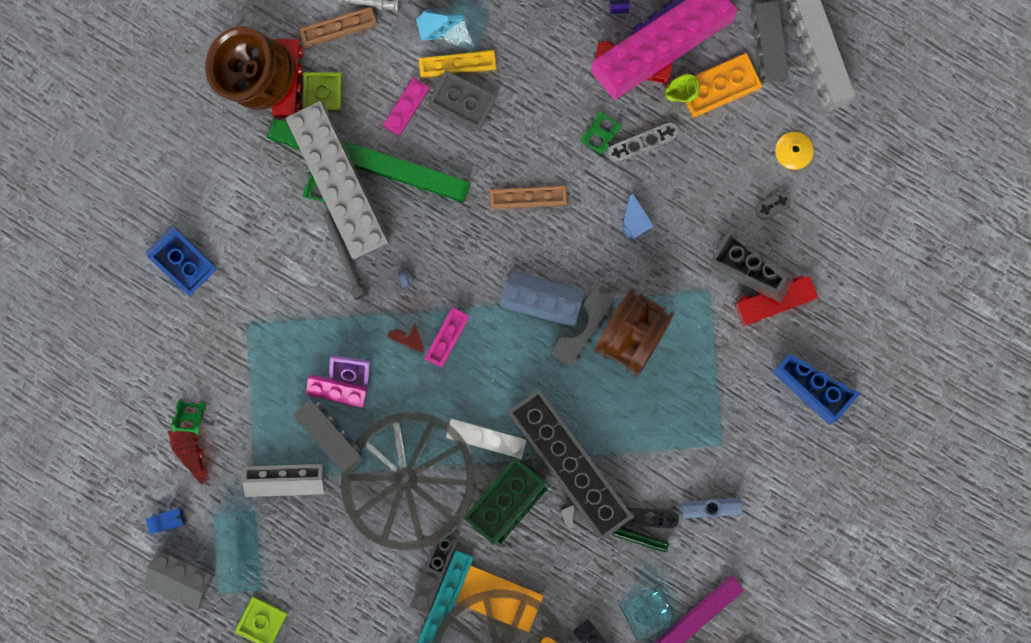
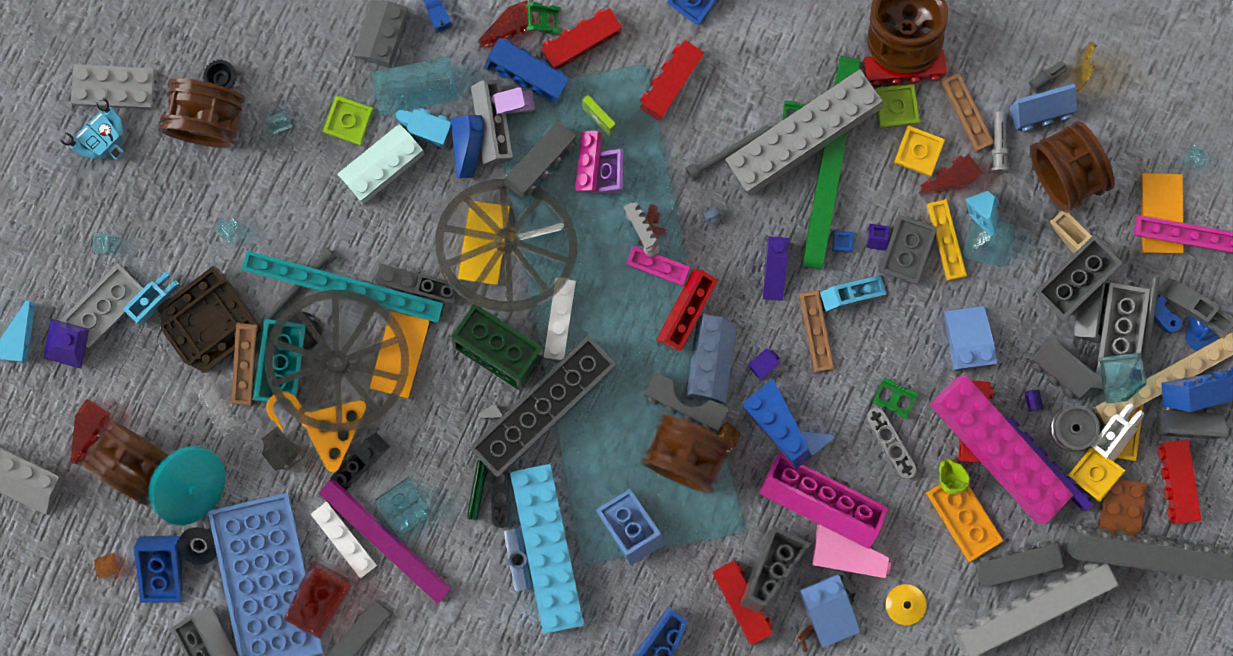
camera: 80 degrees right, 0 degrees up
dark pink plate [383,78,430,137] -> none
none -> light aqua slope [338,124,425,205]
none -> medium azure hinge [396,108,452,149]
none -> blue slope [451,115,484,178]
none -> yellow tile [458,200,510,286]
none -> blue wedge [483,38,569,103]
none -> lavender slope [493,87,536,114]
none -> medium azure brick [510,464,584,634]
none -> red brick [541,8,622,70]
none -> lime tile [582,95,615,137]
none -> medium blue slope [596,489,665,566]
none -> light grey gear [624,202,660,257]
none -> red brick [639,40,704,121]
none -> red brick [656,270,718,351]
none -> clear orange slope [717,421,741,453]
none -> blue wedge [742,379,812,469]
none -> dark purple brick [747,348,780,381]
none -> dark pink brick [758,452,888,549]
none -> dark purple slope [763,236,789,301]
none -> reddish brown piece [797,624,815,652]
none -> medium blue slope [798,575,860,648]
none -> bright pink slope [811,524,891,578]
none -> medium azure slope [820,275,886,311]
none -> blue tile [832,231,854,253]
none -> dark purple slope [867,224,890,251]
none -> yellow plate [893,125,945,177]
none -> clear red slope [918,154,983,195]
none -> medium blue slope [944,306,997,371]

